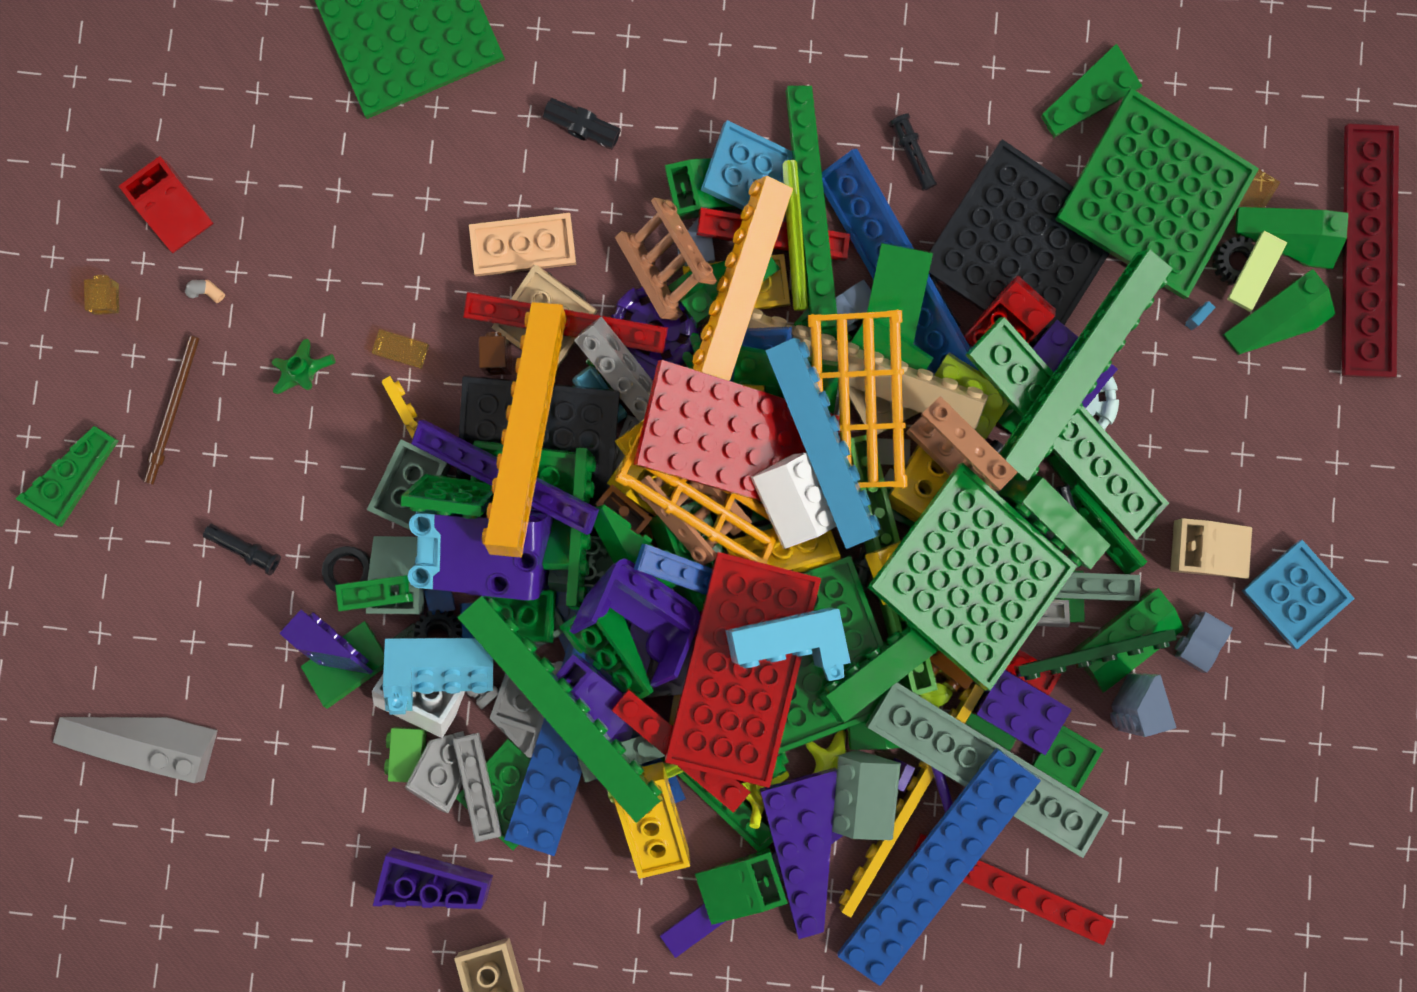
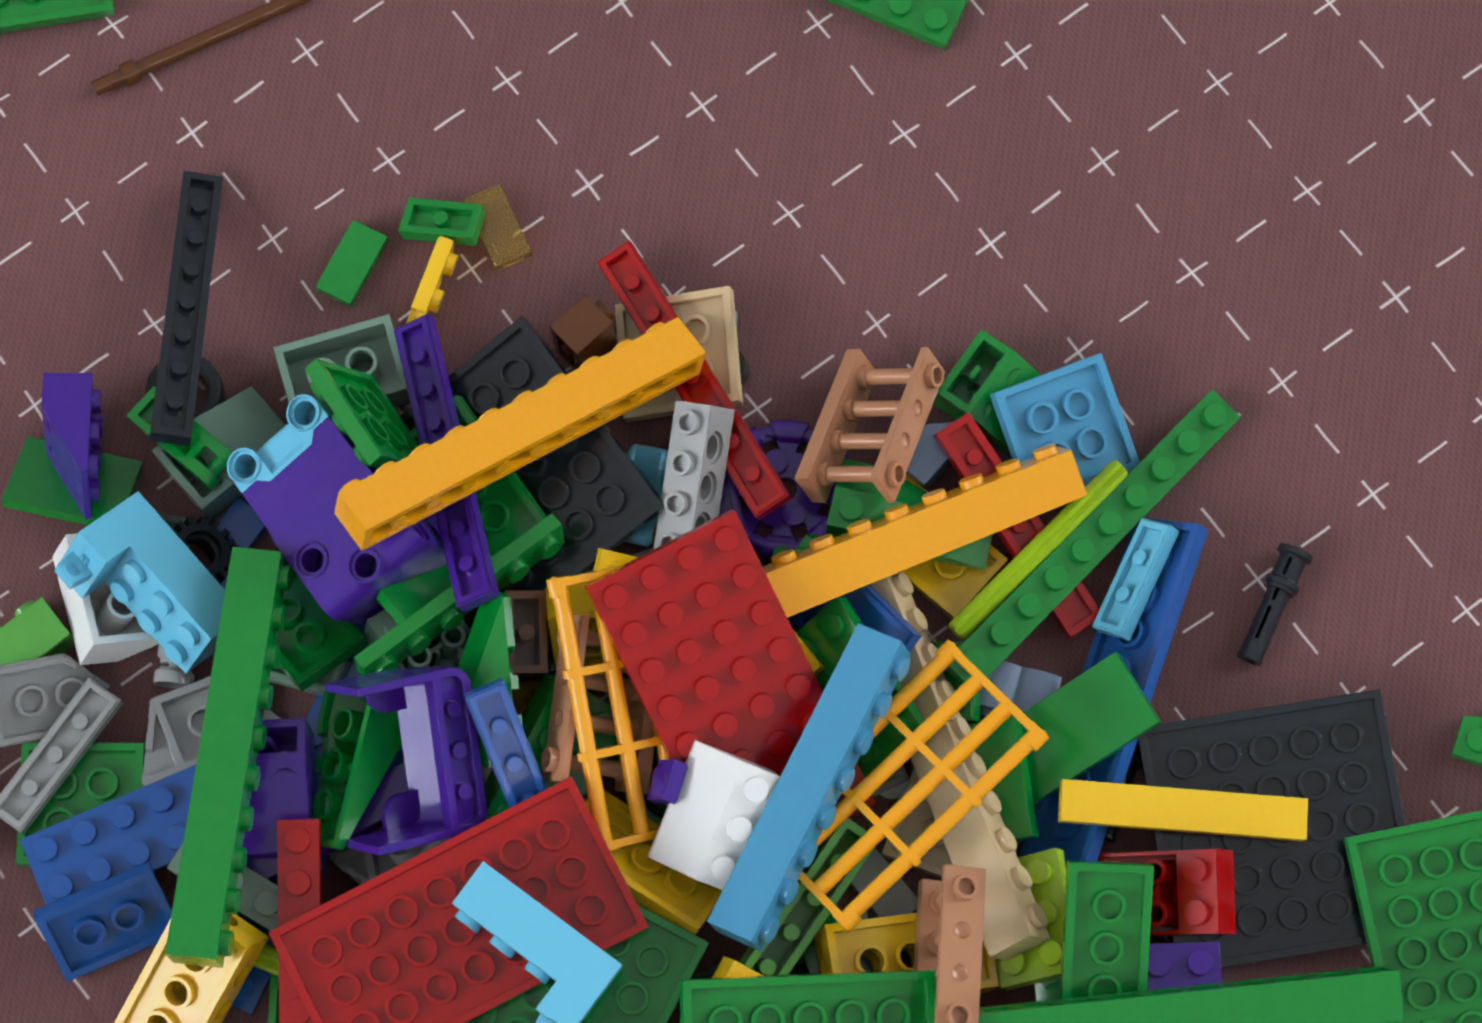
camera: 50 degrees right, 10 degrees down
black pin [203,523,281,576] -> none
green animal [272,339,336,394] -> none
light nougat plate [469,213,576,276] -> none
black piece [543,98,621,150] -> none
none -> blue plate [33,861,172,982]
none -> black plate [149,171,223,447]
none -> green tile [315,220,389,308]
none -> green plate [398,197,486,246]
none -> dark purple tile [647,759,688,804]
none -> yellow tile [1058,779,1308,842]
none -> medium azure tile [1092,518,1180,641]

